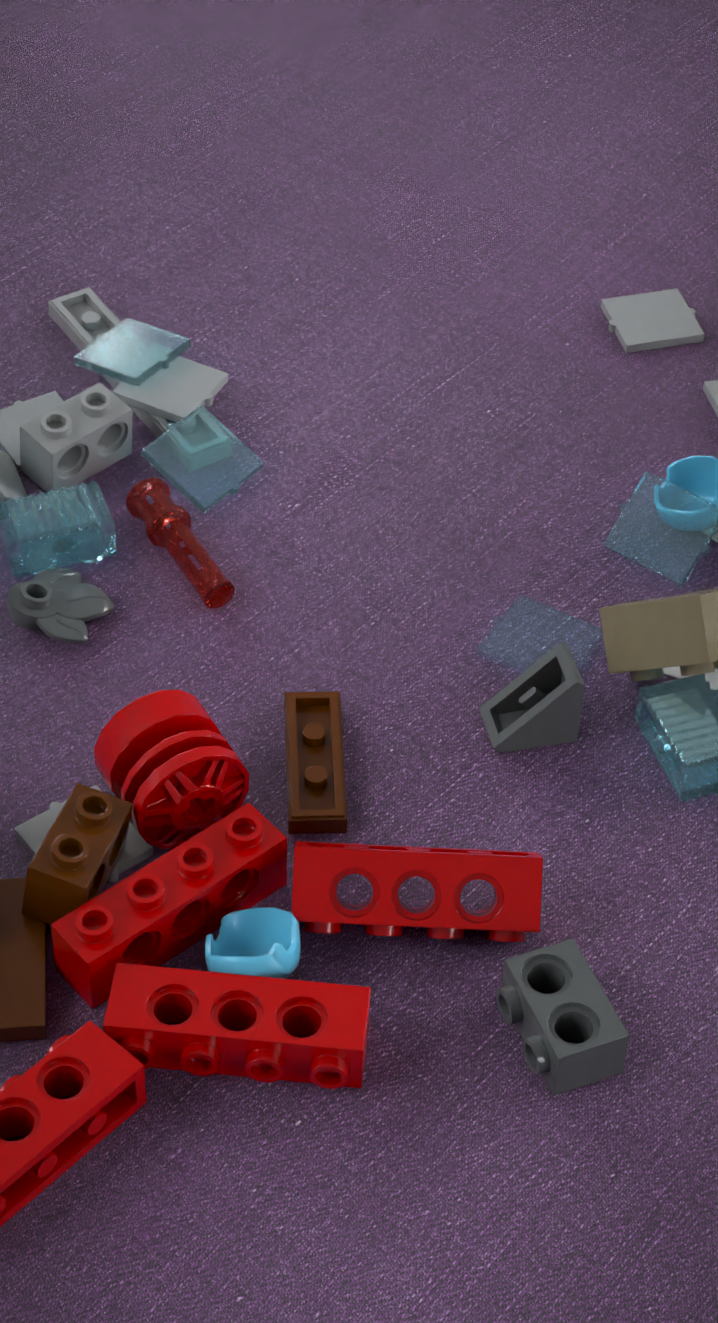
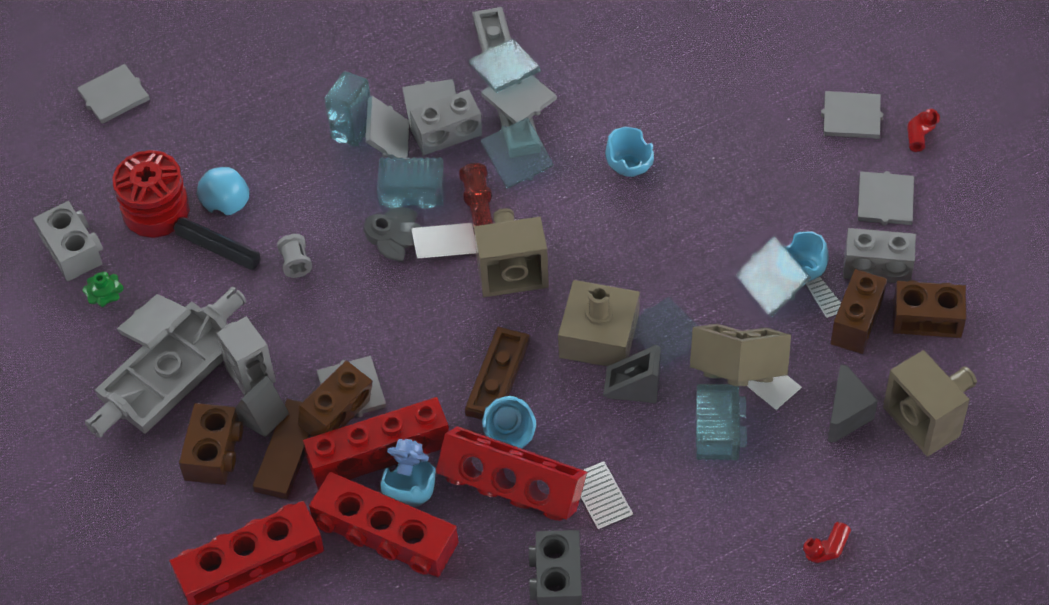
camera: 25 degrees right, 10 degrees up
red wheel [94,689,249,849] -> none
none -> medium blue plant [387,439,429,476]
none -> white sticker [411,223,476,259]
none -> dark tan brick [474,208,549,297]
none -> medium azure hair [482,396,536,449]
none -> dark tan brick [558,280,640,366]
none -> white sticker [581,461,633,529]
none -> medium azure hair [605,126,654,177]

